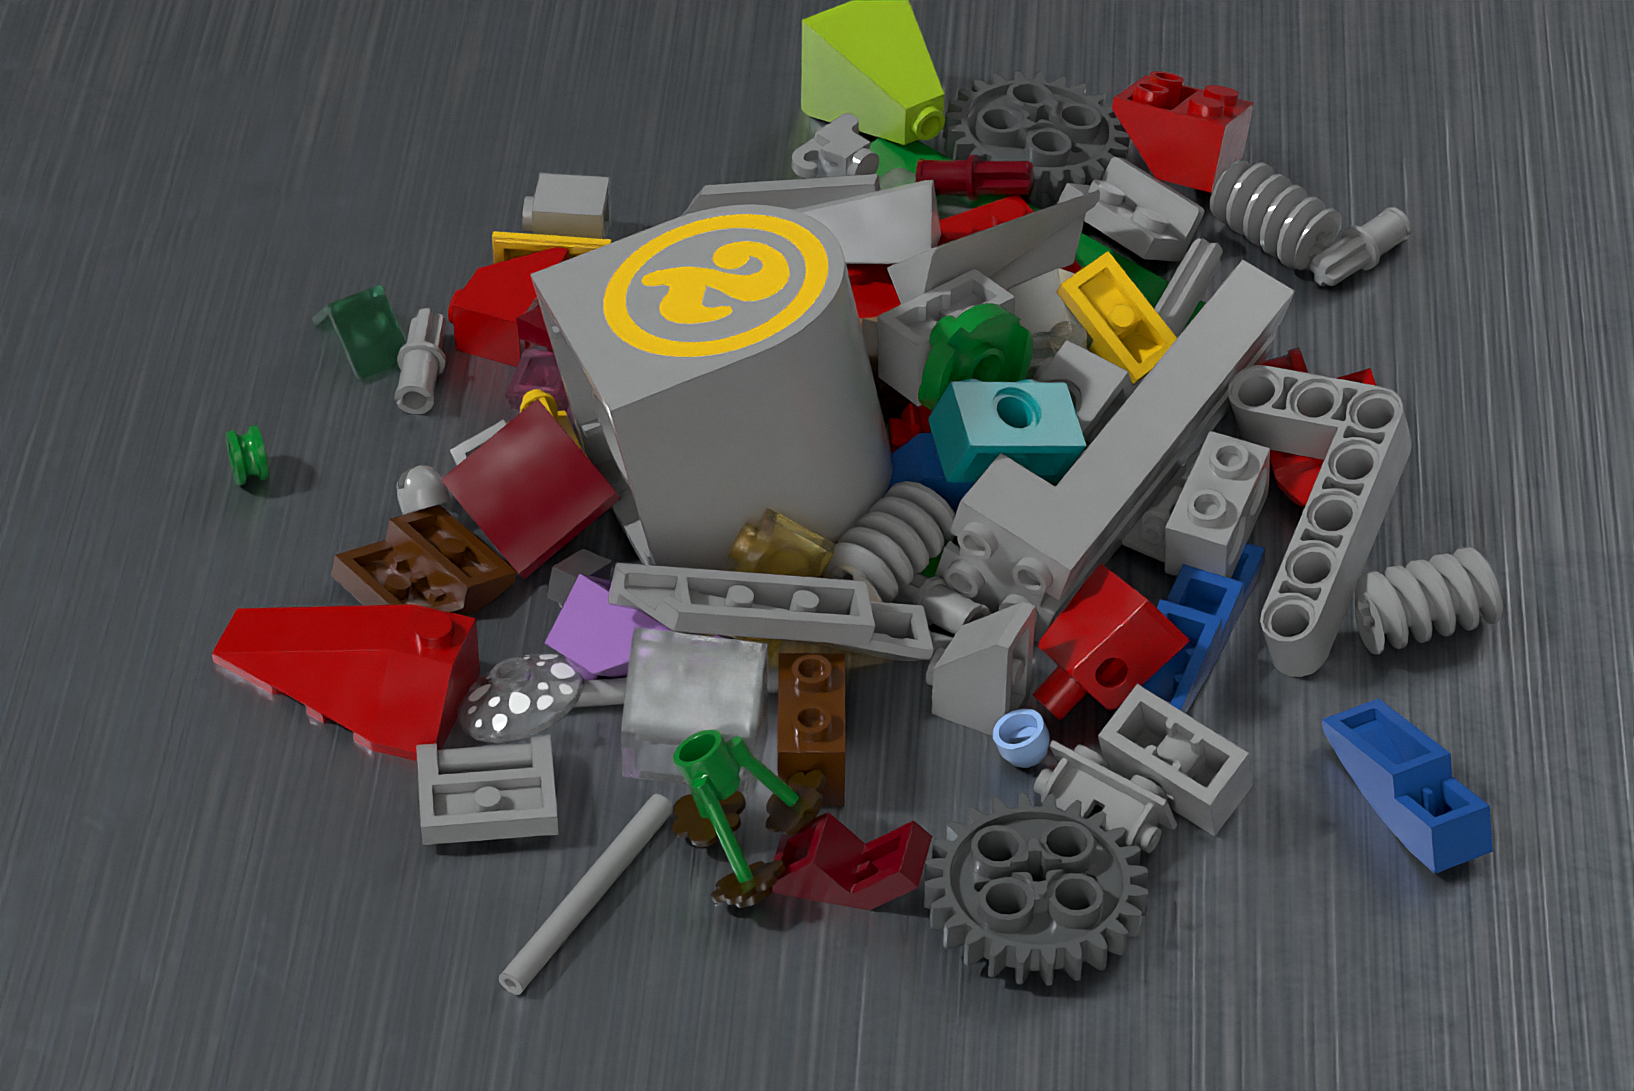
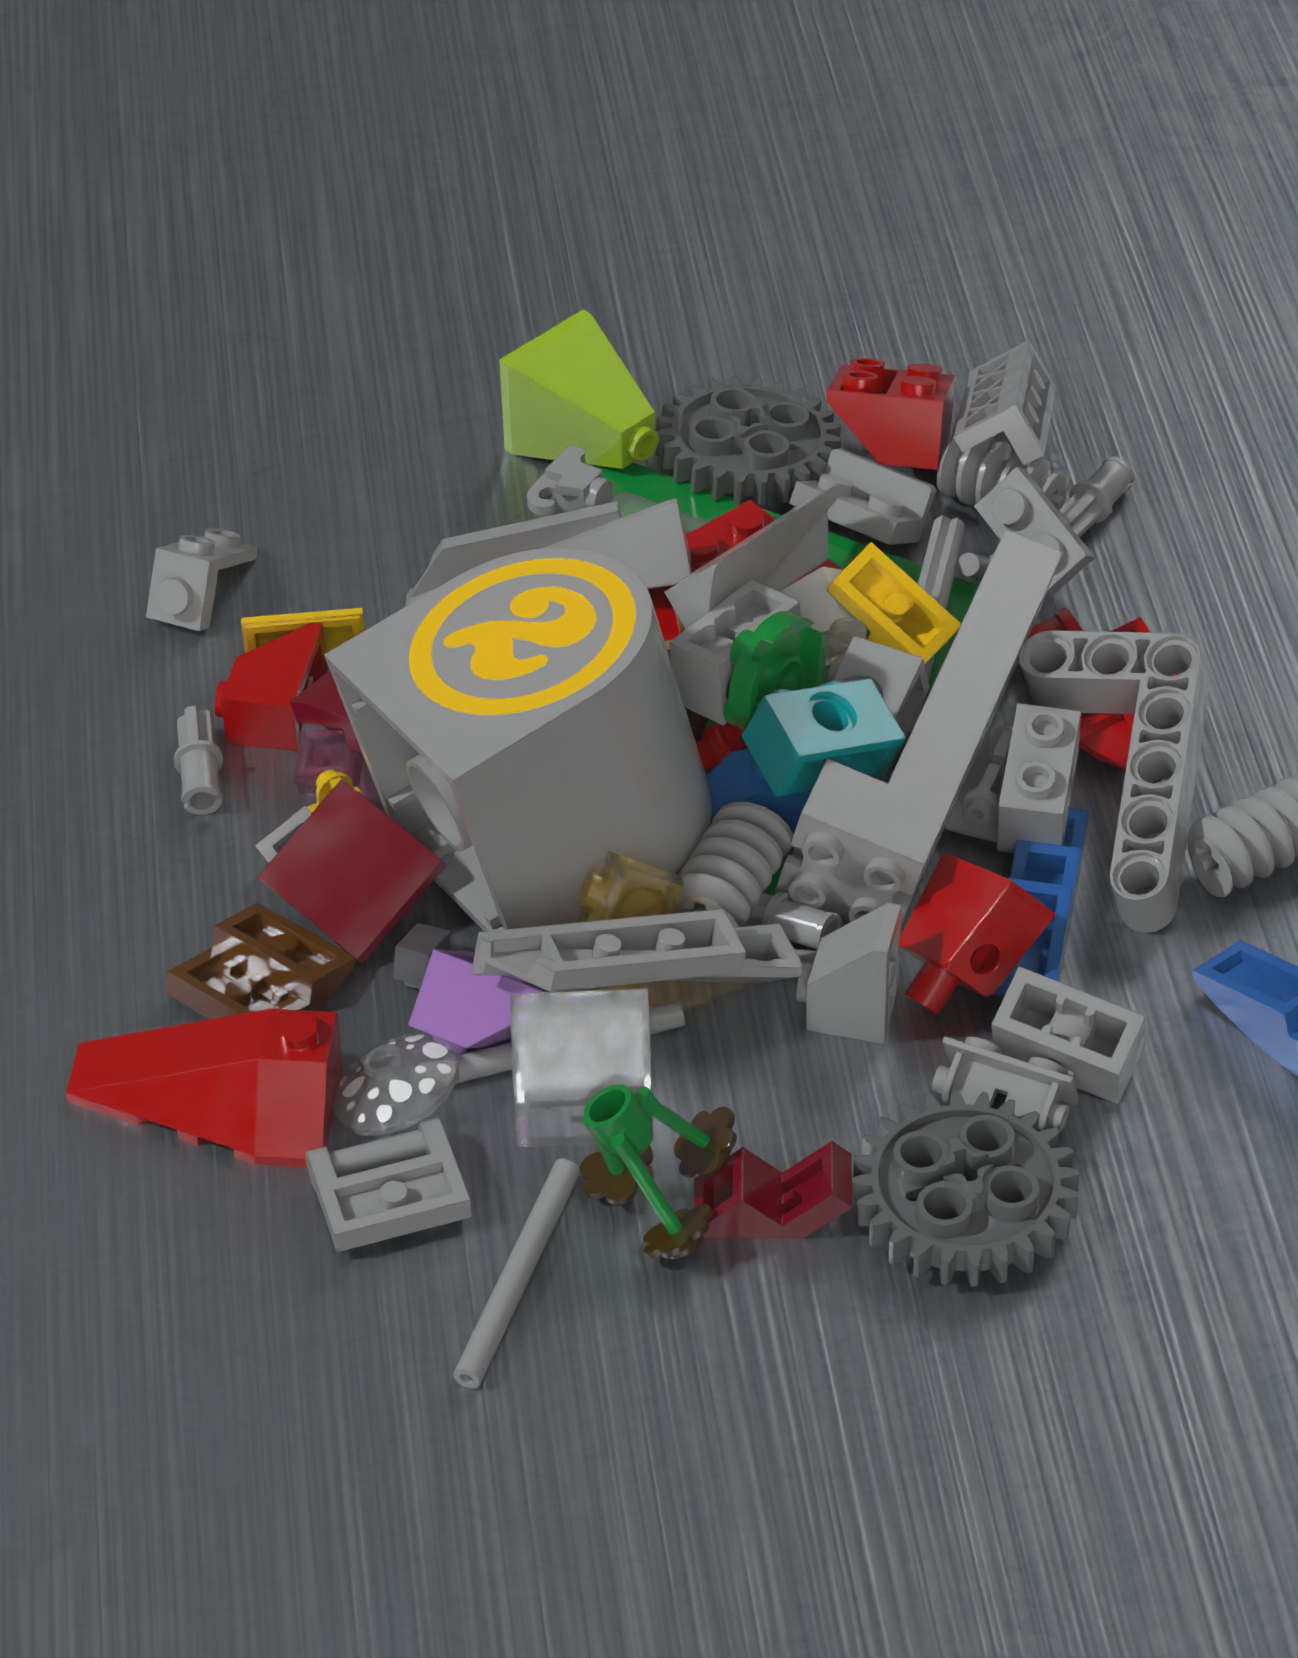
camera: 10 degrees left, 0 degrees up
green bush [225,425,269,485] -> none
clear green bracket [312,284,406,380] -> none
light grey hinge [396,465,451,515] -> none
light grey brick [522,173,611,239] -> none
reddish brown brick [777,653,845,806] -> none
dark red axle [915,154,1034,201] -> none
light blue hinge [993,709,1050,768] -> none
none -> light grey bracket [146,528,258,631]
none -> light grey fence [953,340,1056,466]
none -> light grey plate [957,467,1095,597]

